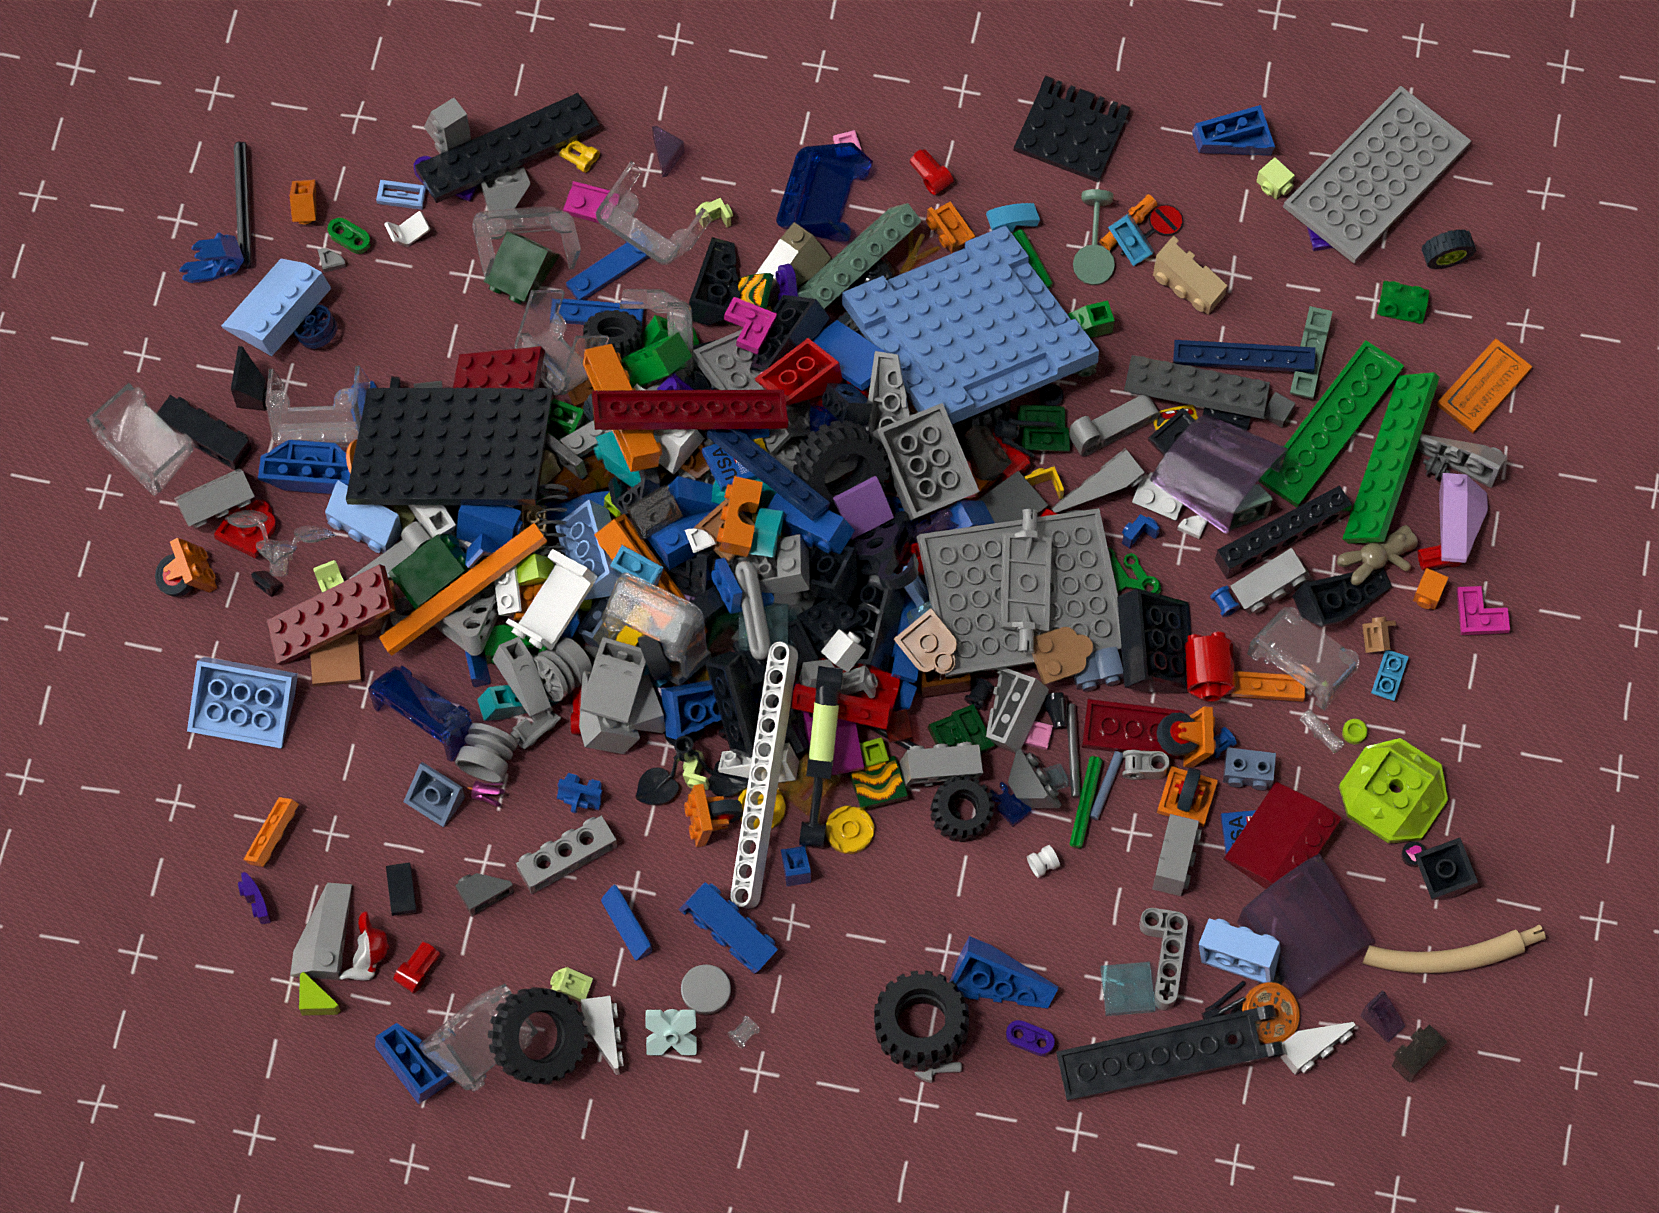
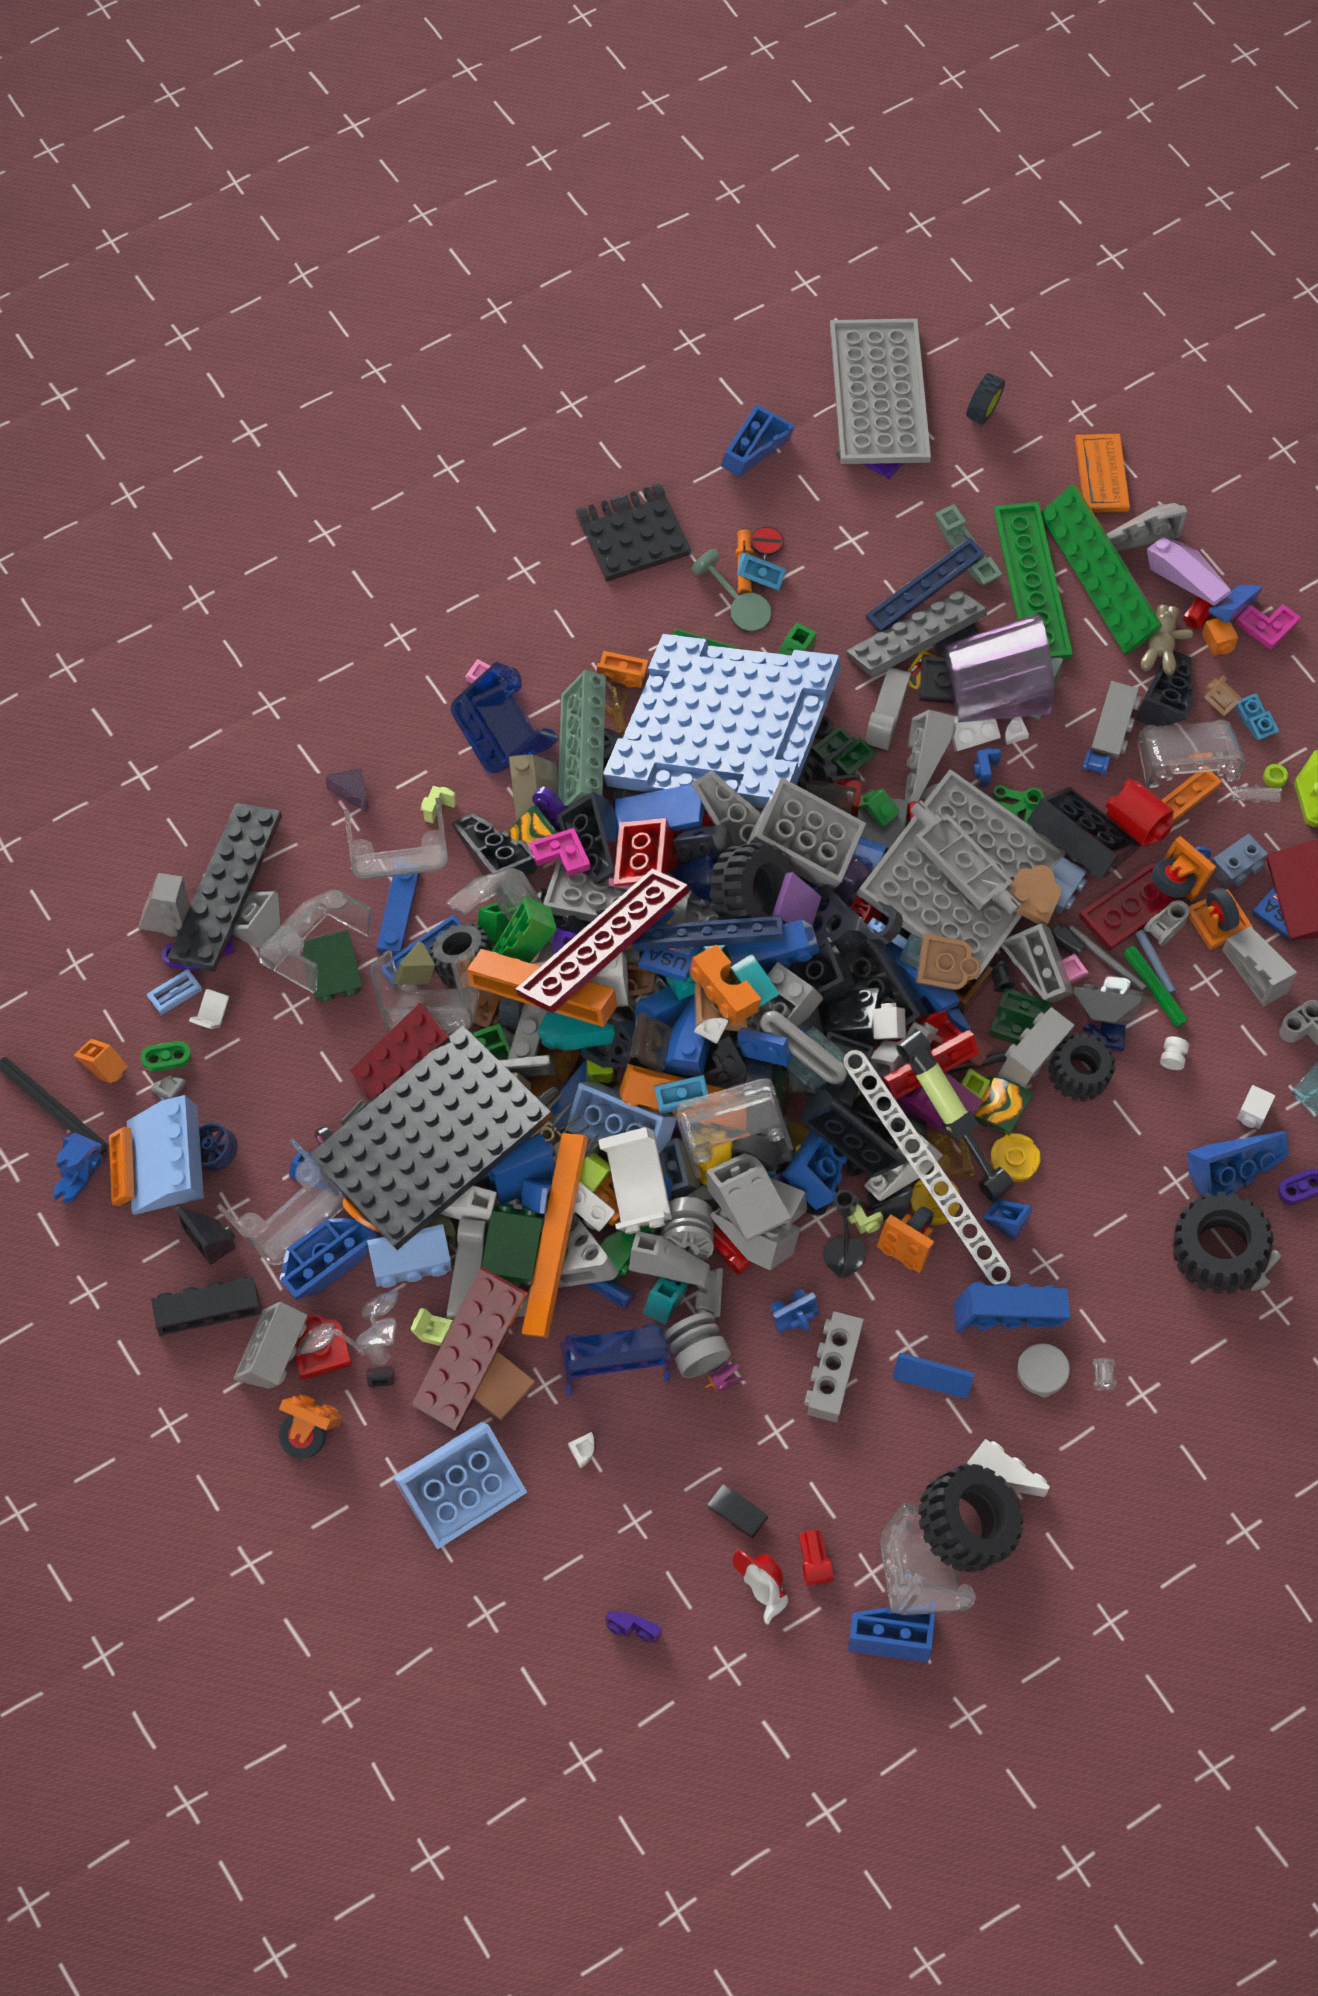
camera: 45 degrees left, 5 degrees down
clear windscreen [86,383,194,496] -> none
orange plate [243,797,299,867] -> none
light grey wedge [290,883,352,980] -> none
lime slope [299,972,340,1016] -> none
sand blue slope [403,762,465,827] -> none
dark grey slope [455,873,514,916] -> none
yellowish green bracket [550,967,593,1002] -> none
yellow piece [559,141,600,173] -> none
dark pink plate [563,181,617,225] -> none
light aqua plant [645,1009,697,1055] -> none
red piece [910,149,954,195] -> none
dark azure slope [986,203,1040,232] -> none
yellow bracket [1024,466,1064,499] -> none
tan wedge [1153,236,1227,315] -> none
black brick [1215,485,1352,579] -> none
yellowish green brick [1256,157,1295,199] -> none
dark grey slope [1263,392,1295,428] -> none
green bracket [1377,281,1429,324] -> none
dark grey wheel [1423,454,1450,480] -> none
none -> orange plate [109,1127,134,1206]
none -> olive slope [393,941,435,985]
none -> white tile [568,1432,594,1468]
none -> green bracket [858,789,901,827]
none -> blue slope [1209,585,1263,623]
none -> white brick [1237,1085,1275,1129]

